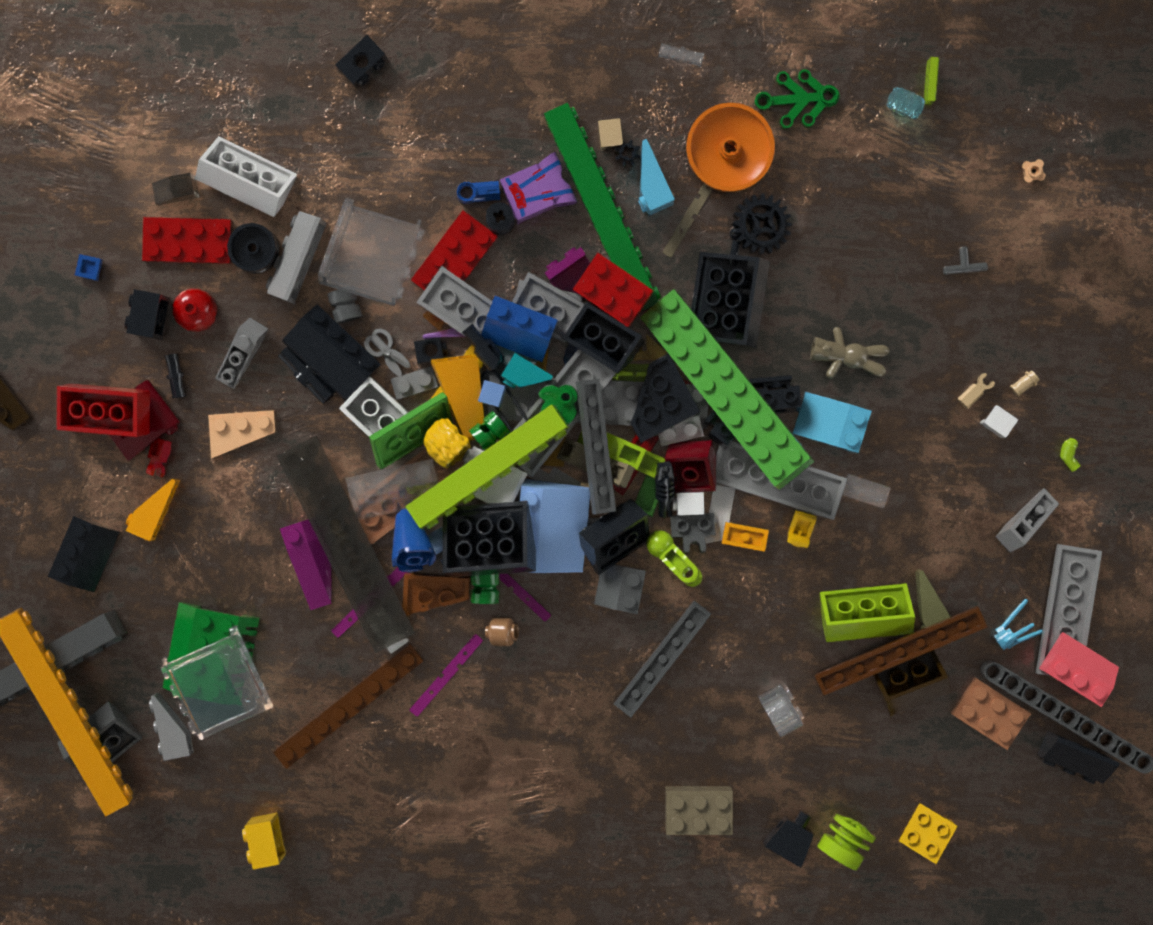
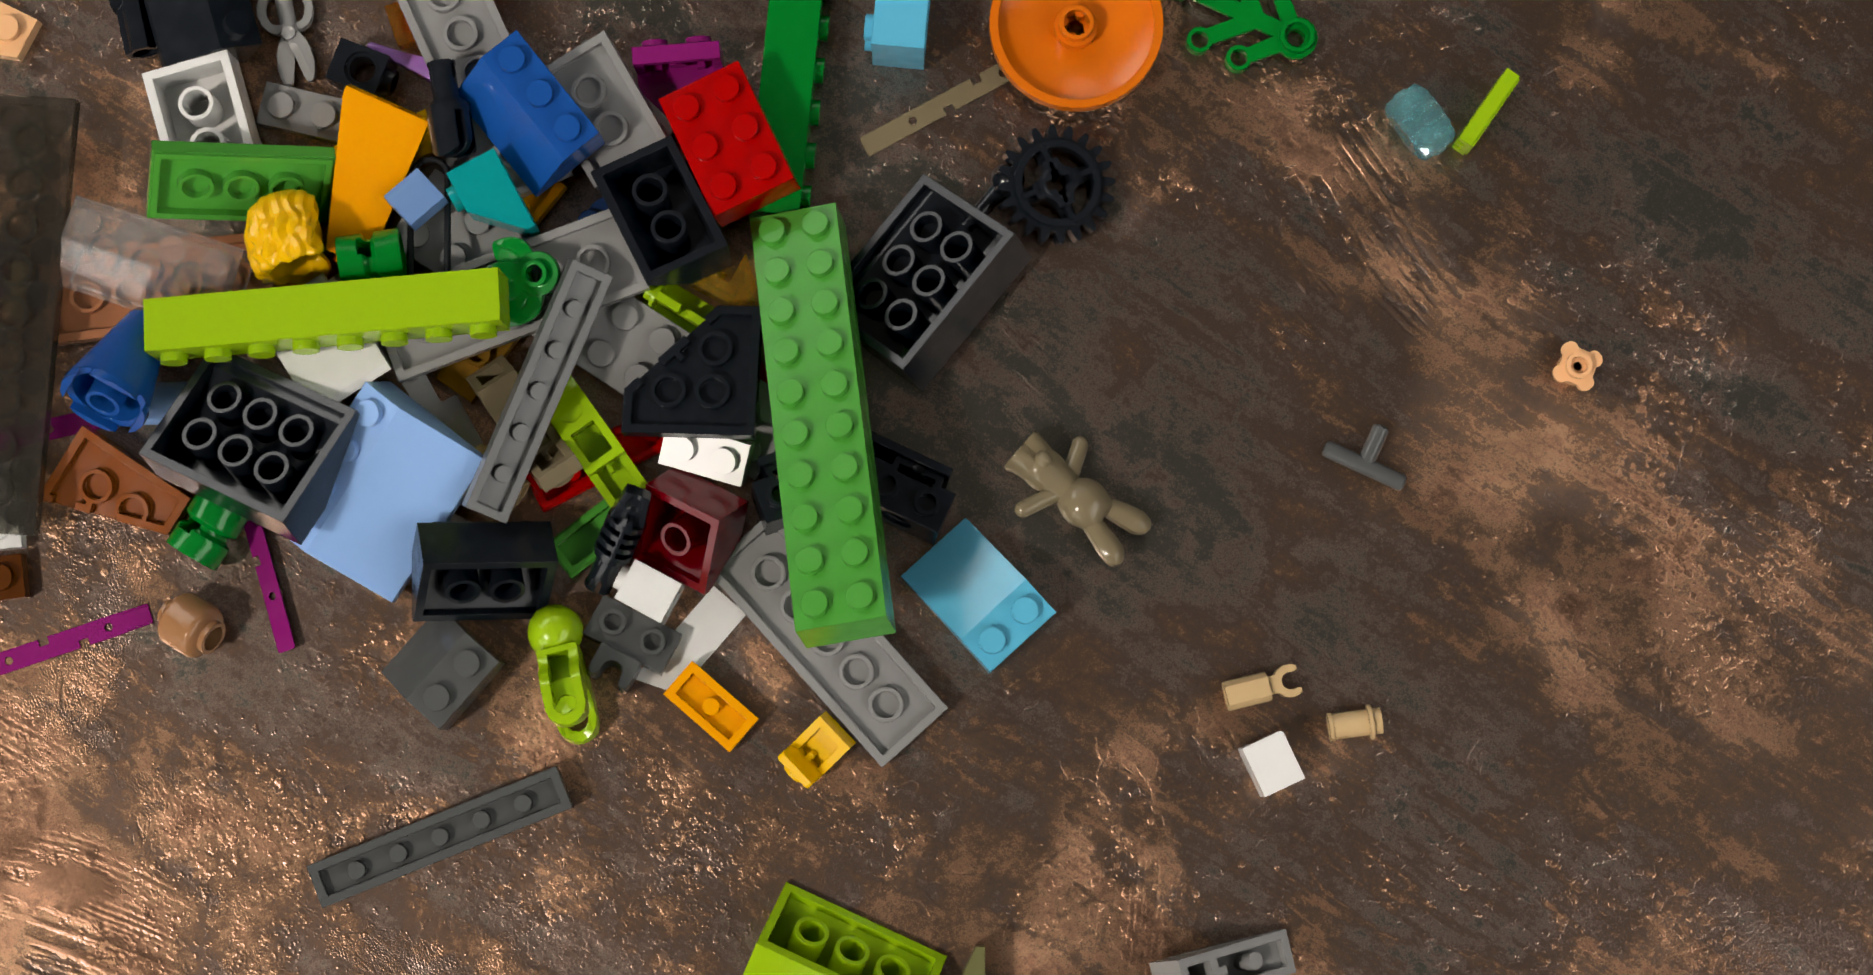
camera: 30 degrees right, 5 degrees down
clear plate [842,474,890,508] -> none
lime arm [1060,438,1081,472] -> none

